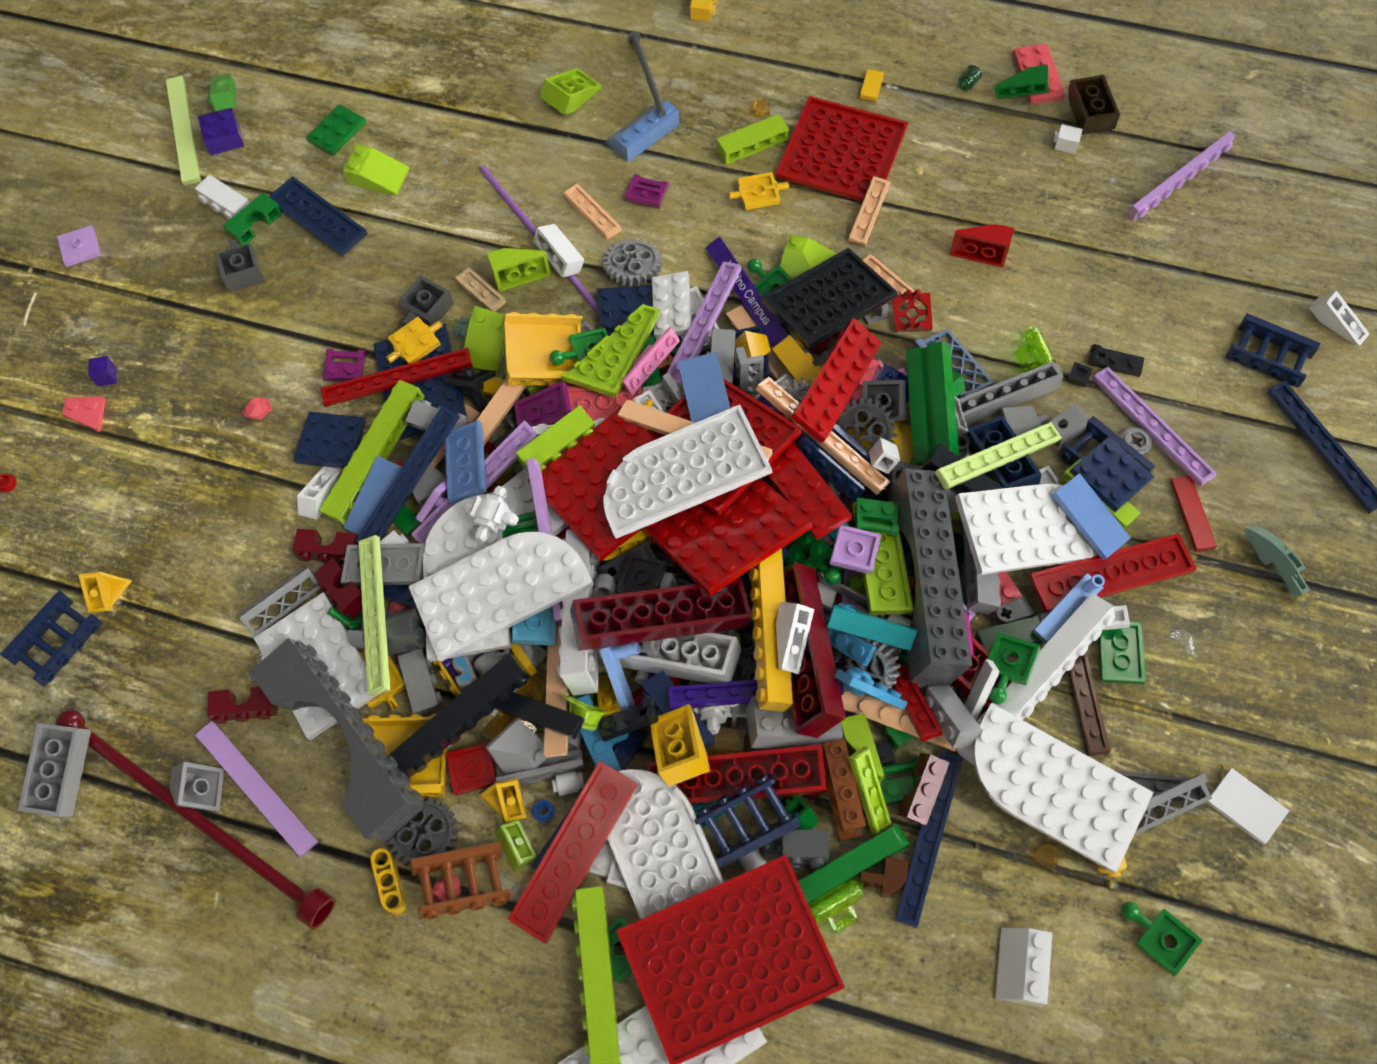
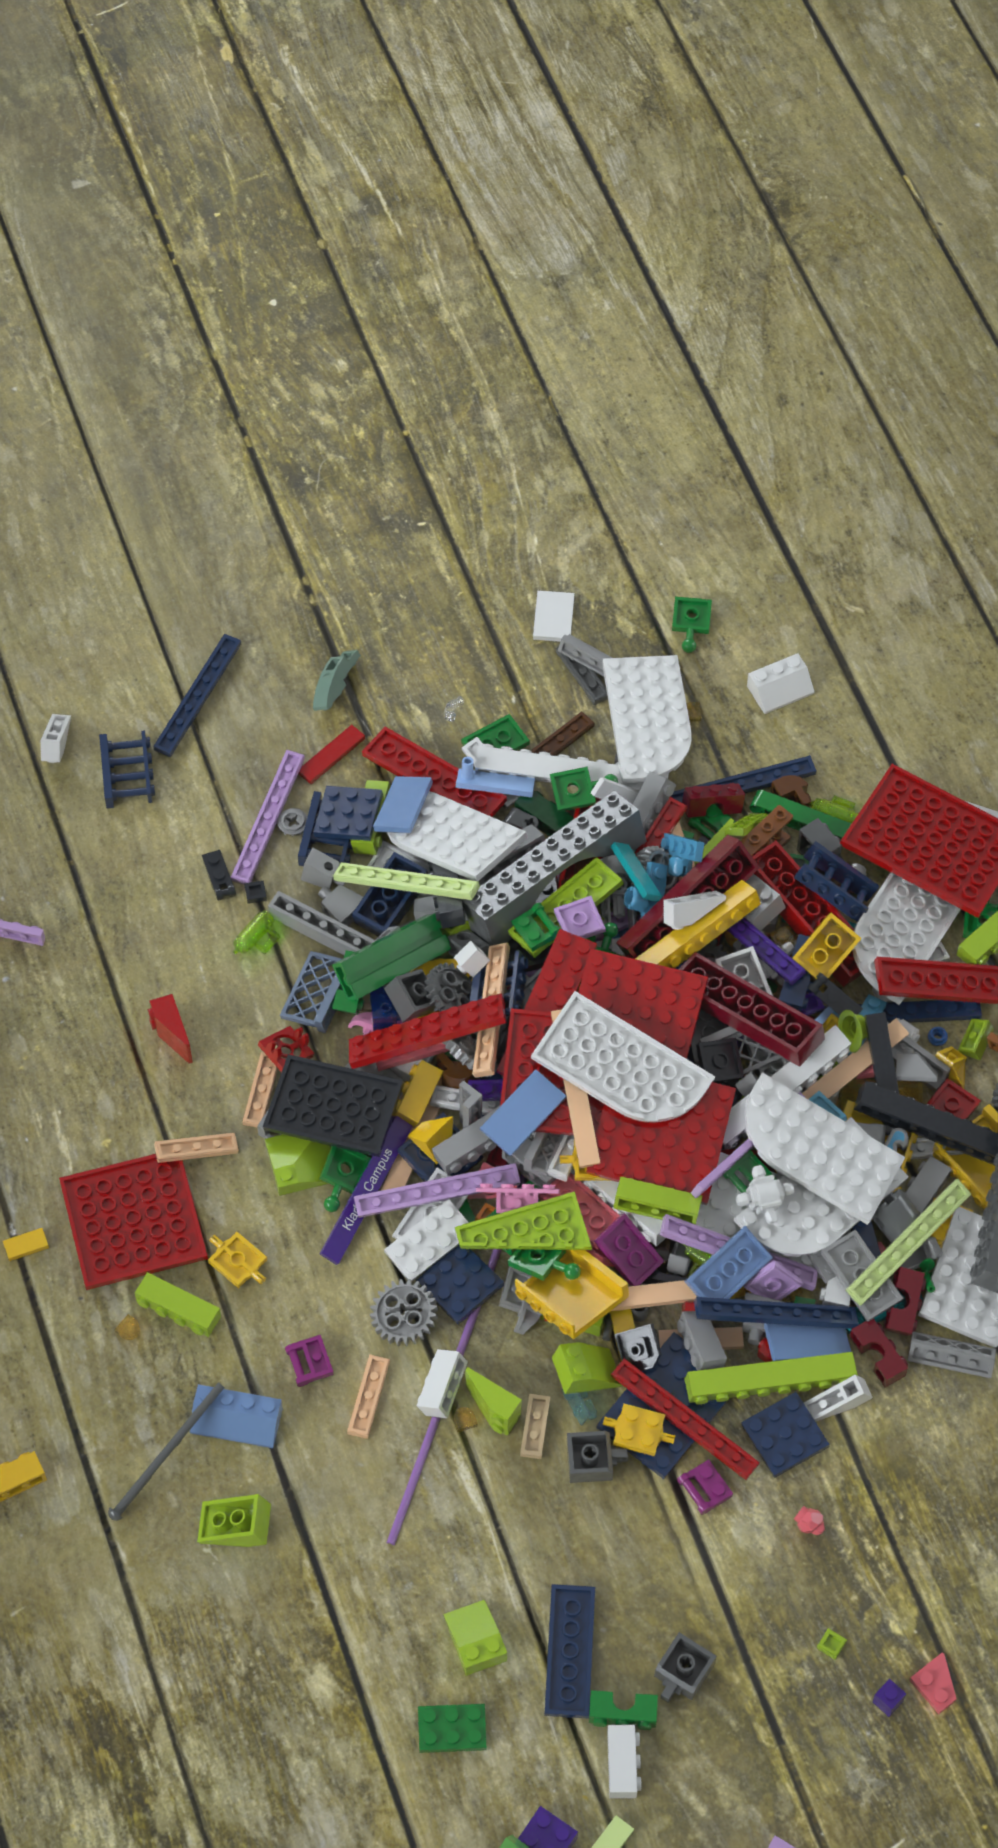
camera: 130 degrees left, 5 degrees down
none -> lime tile [817,1628,847,1660]

